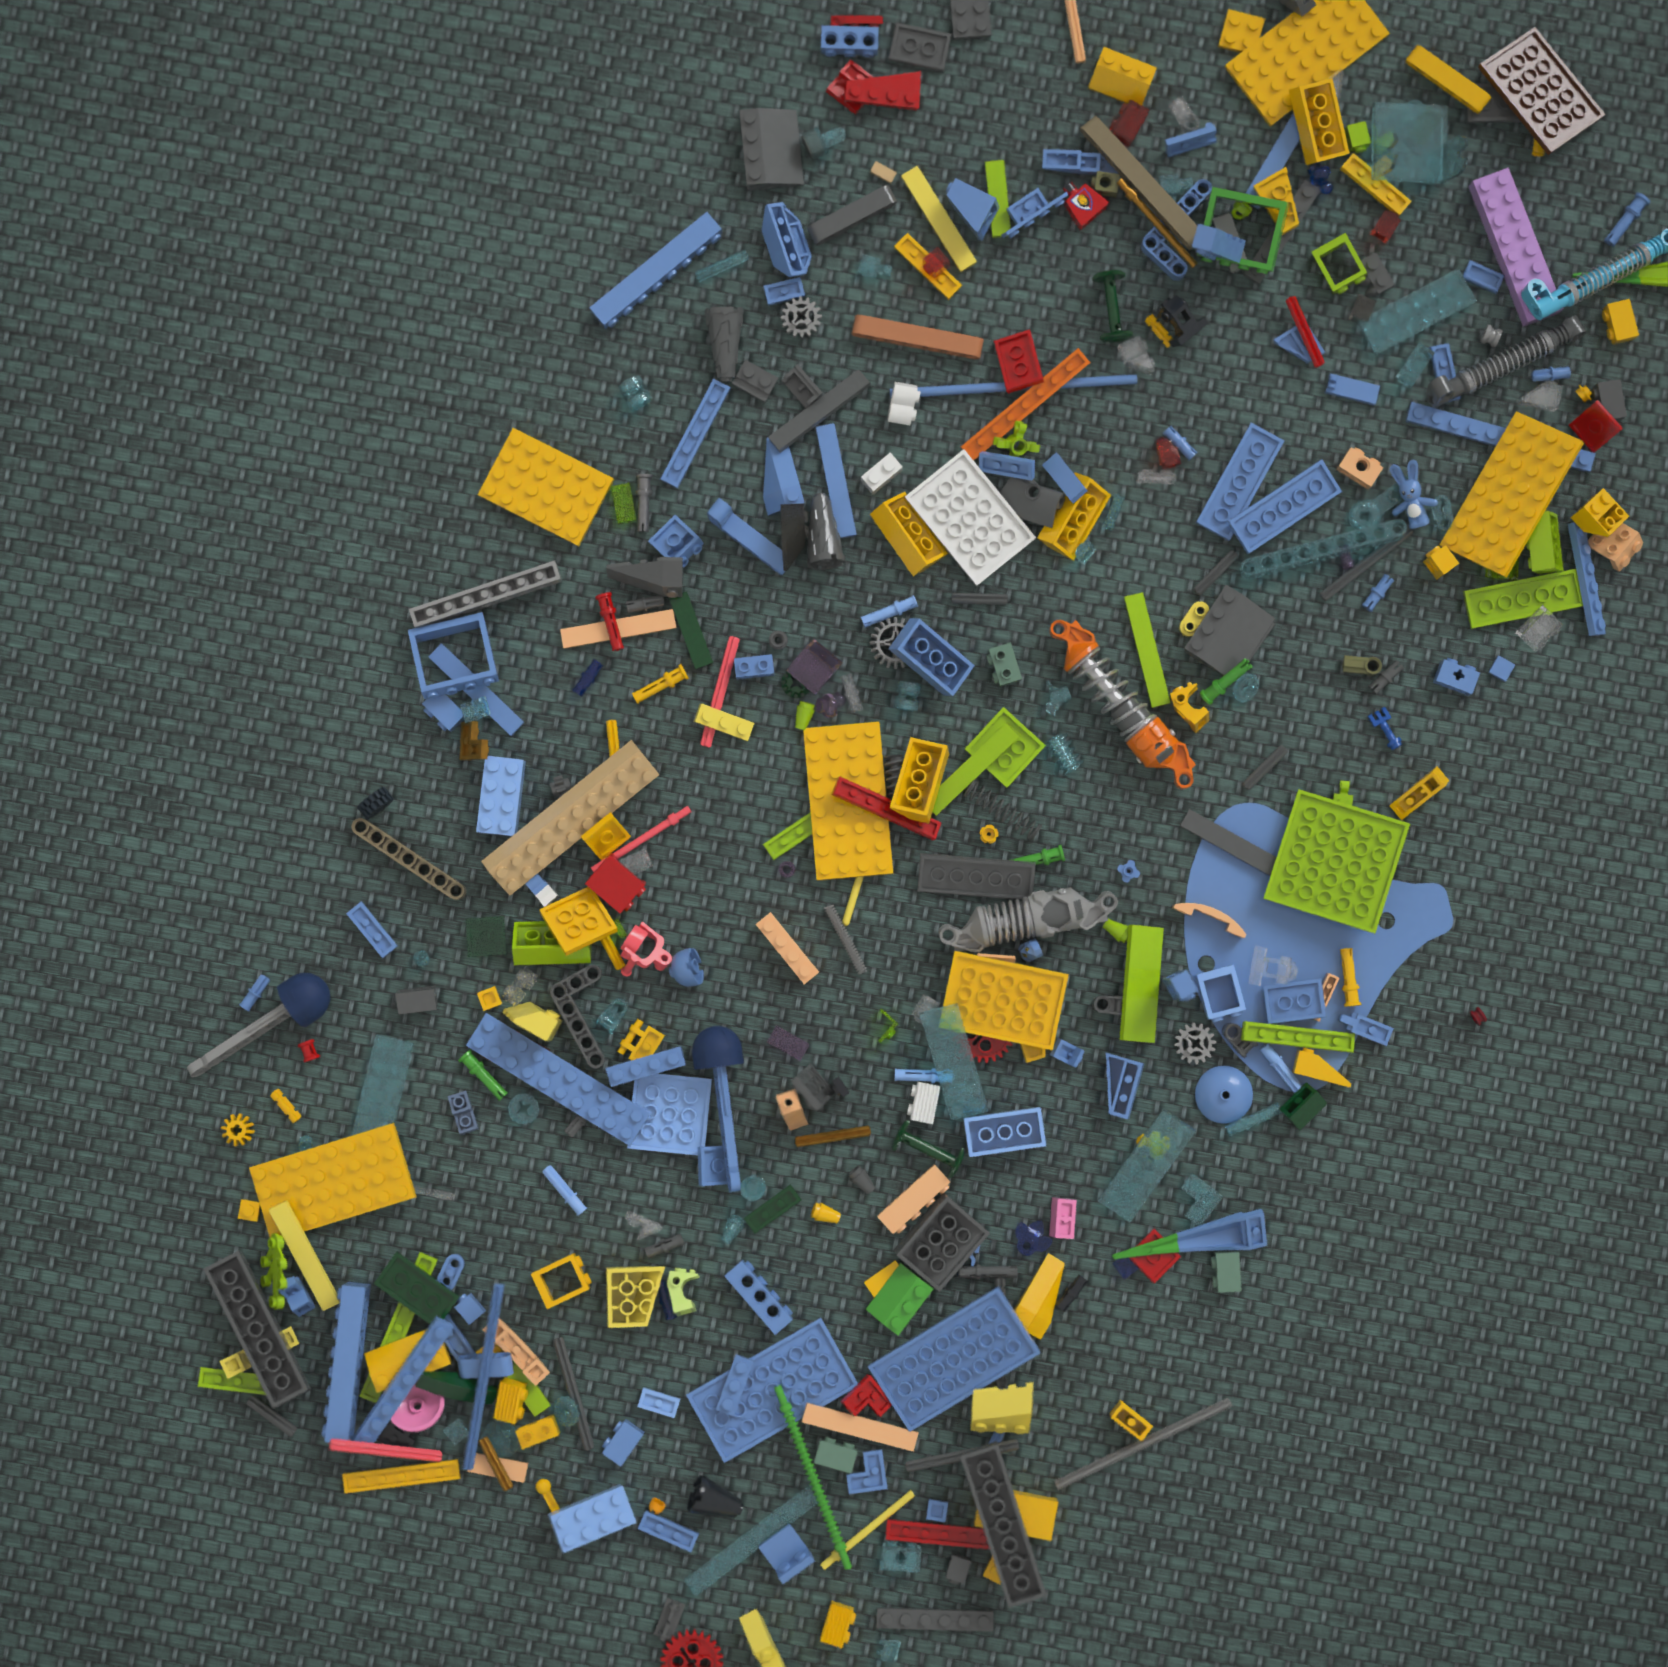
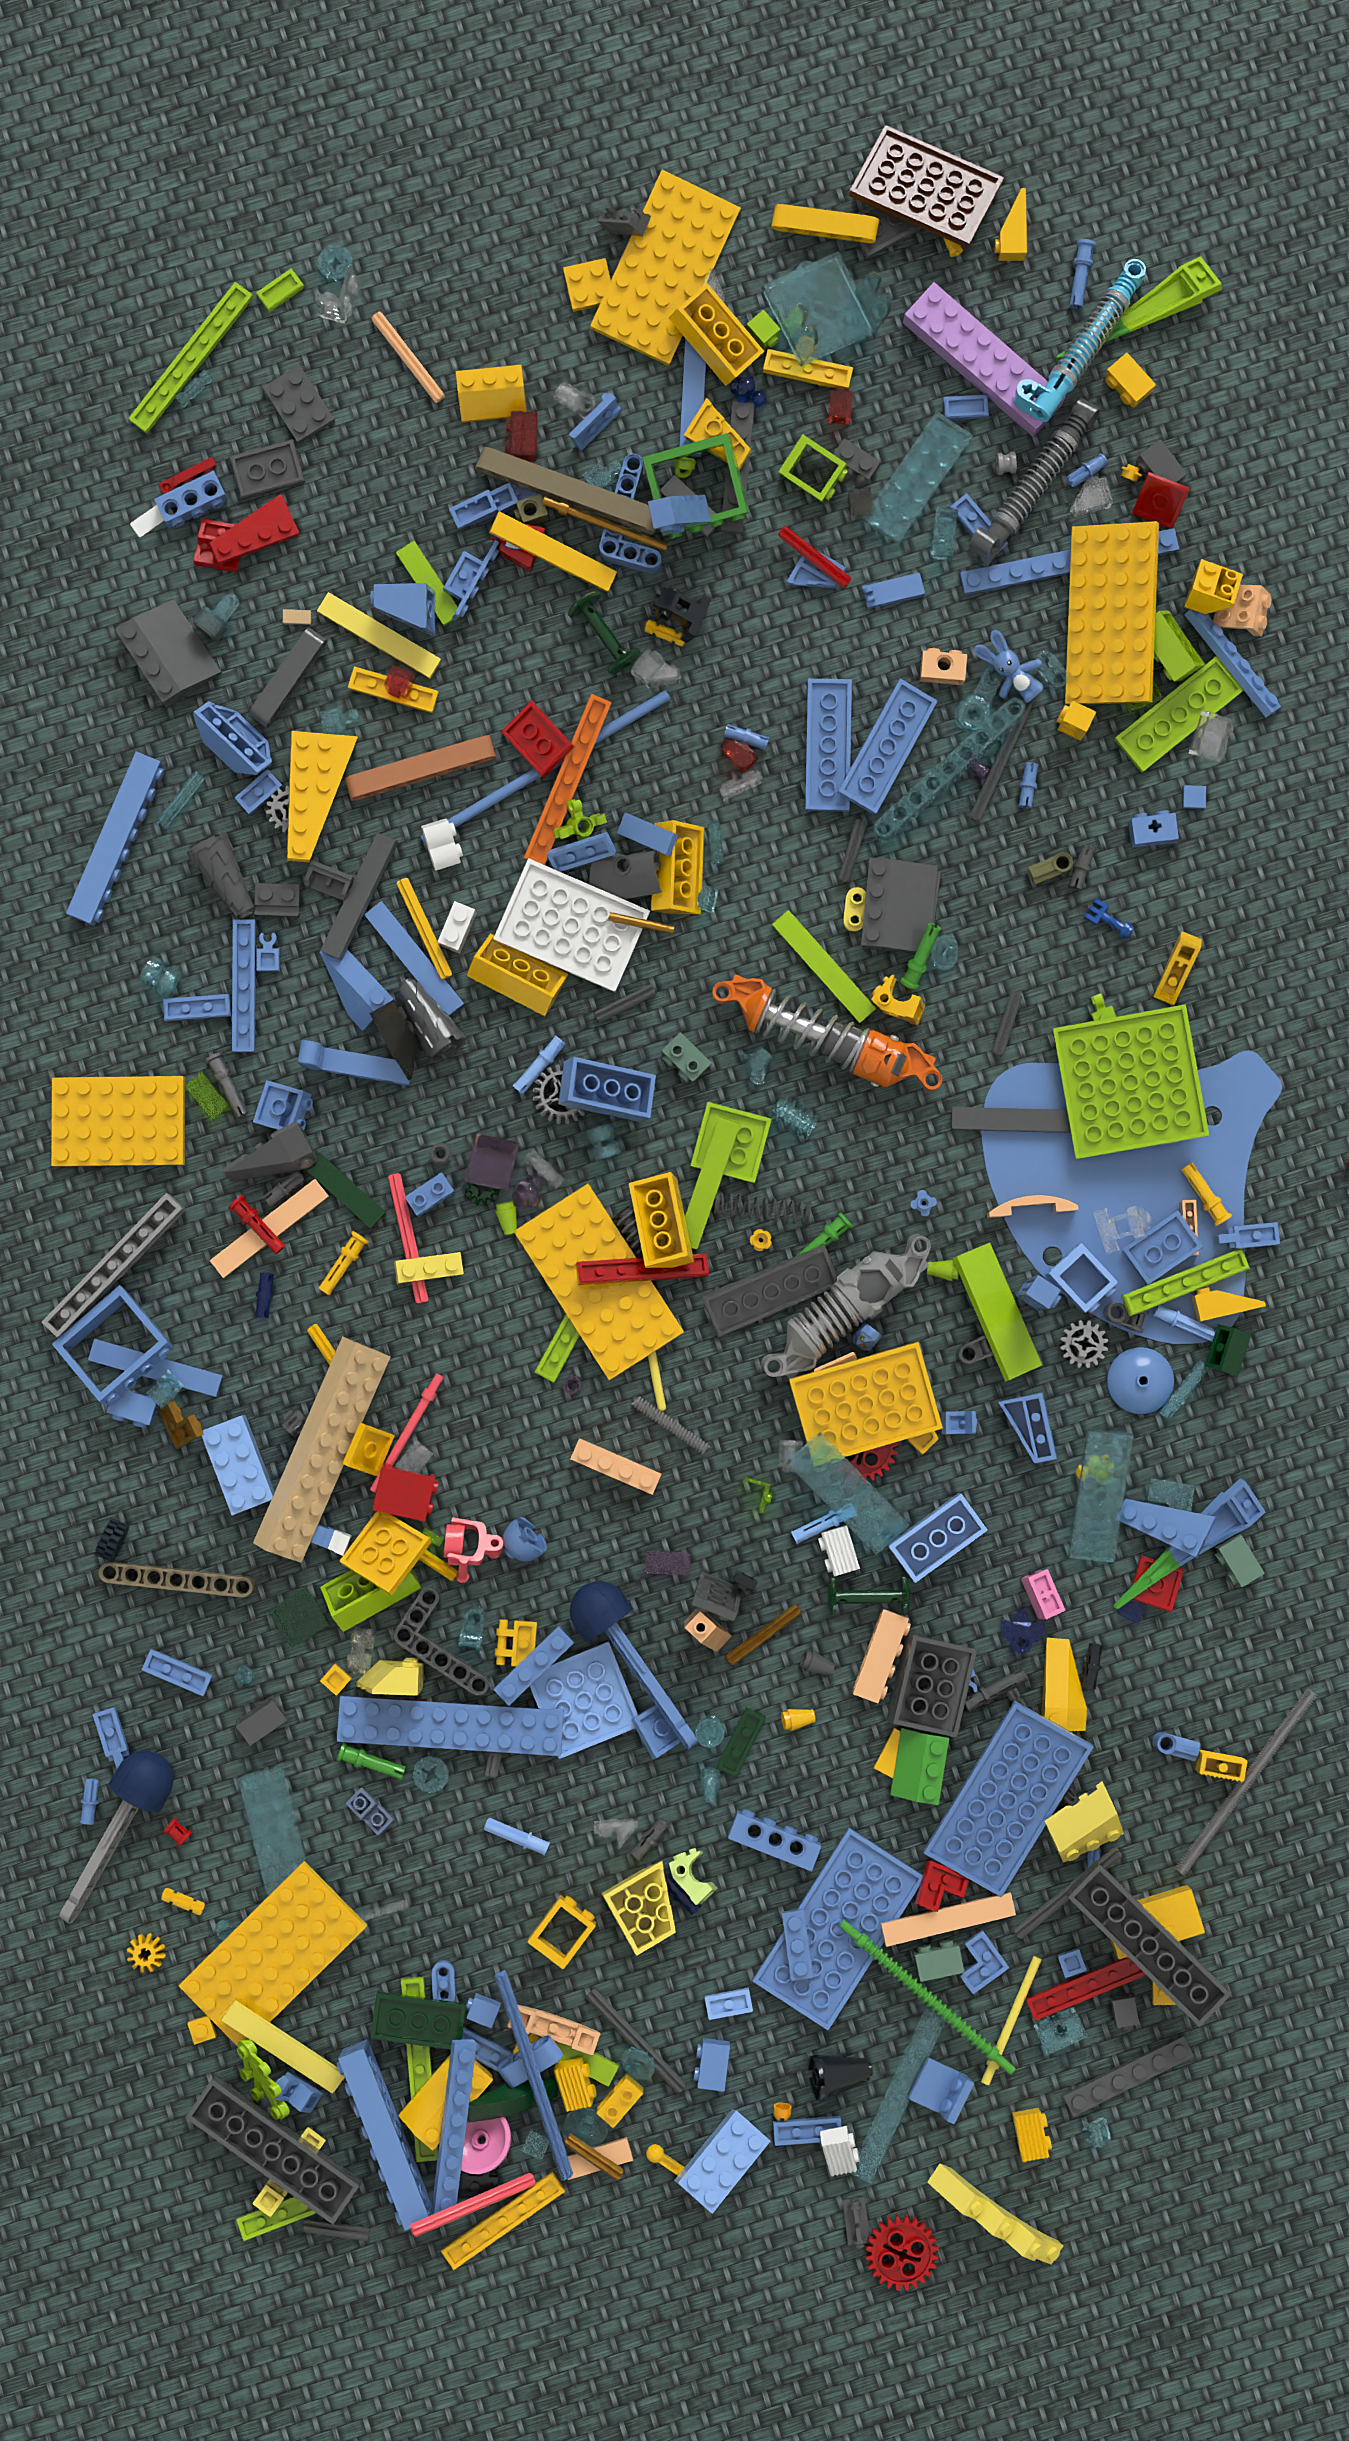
camera: 30 degrees left, 0 degrees up
none -> medium blue hinge [93,1706,129,1769]
none -> white sticker [130,505,174,537]
none -> medium blue tile [163,994,232,1022]
none -> medium blue plate [257,933,280,972]
none -> yellow wing [287,731,358,862]
none -> yellow axle [397,878,452,979]
none -> yellow tile [489,511,617,593]
none -> pearl gold bar [608,912,675,935]
none -> white brick [820,2126,860,2177]
none -> yellow slope [994,188,1027,261]
none -> medium blue wing [1115,1499,1217,1558]
none -> medium blue piece [1152,1732,1200,1761]

